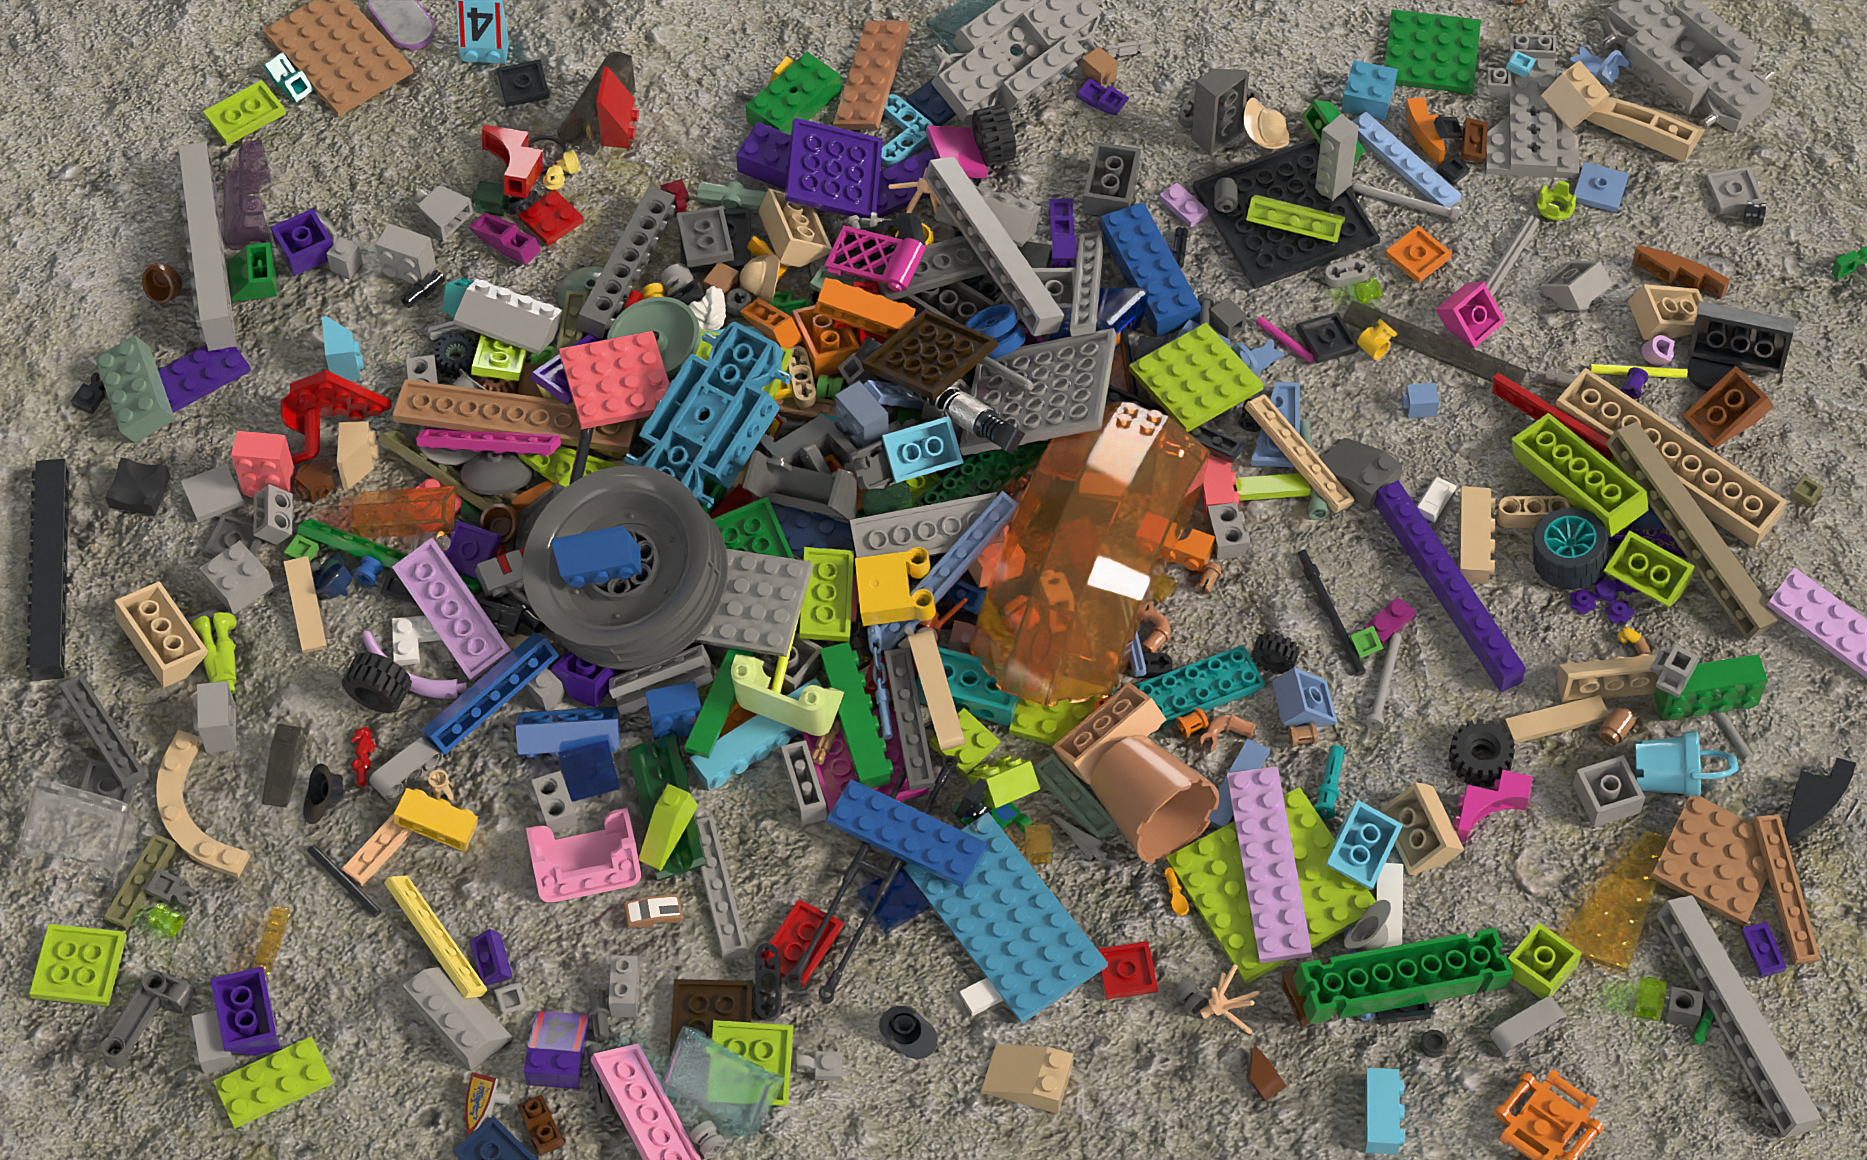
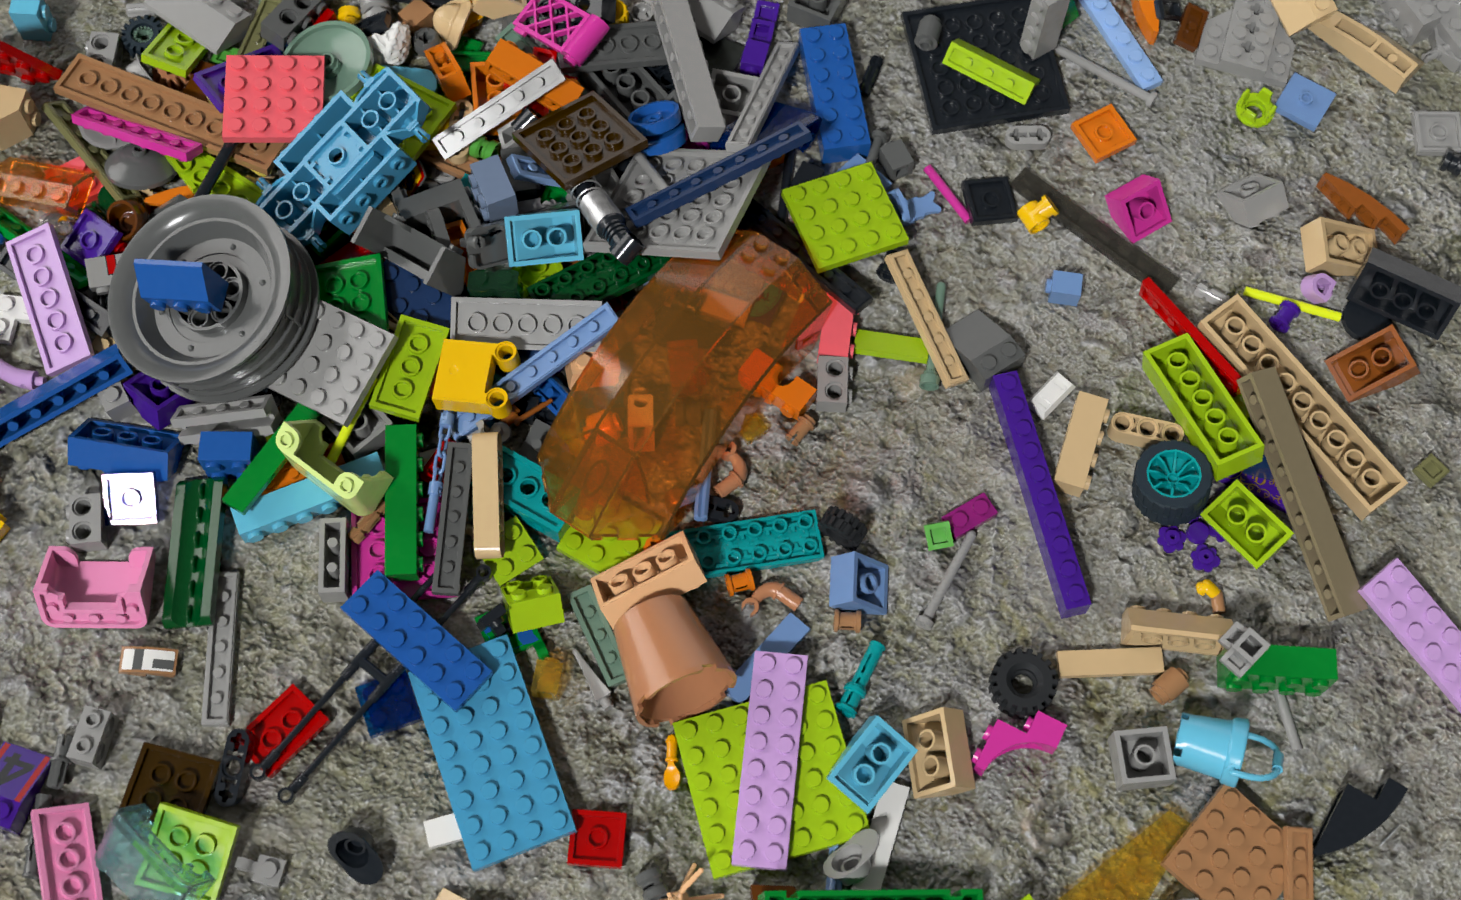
camera: 10 degrees right, 10 degrees up
lime slope [638,784,699,871] -> none
lavender plate [1160,183,1208,228] -> none
medium blue wing [1251,382,1300,467] -> none
black bar [1297,550,1366,676] -> none
clear neon green wheel [1354,277,1383,305] -> none
black tile [1437,155,1470,185] -> none
light grey axle [1485,215,1539,297] -> none
none -> plate [431,58,567,160]
none -> dark blue plate [625,120,813,228]

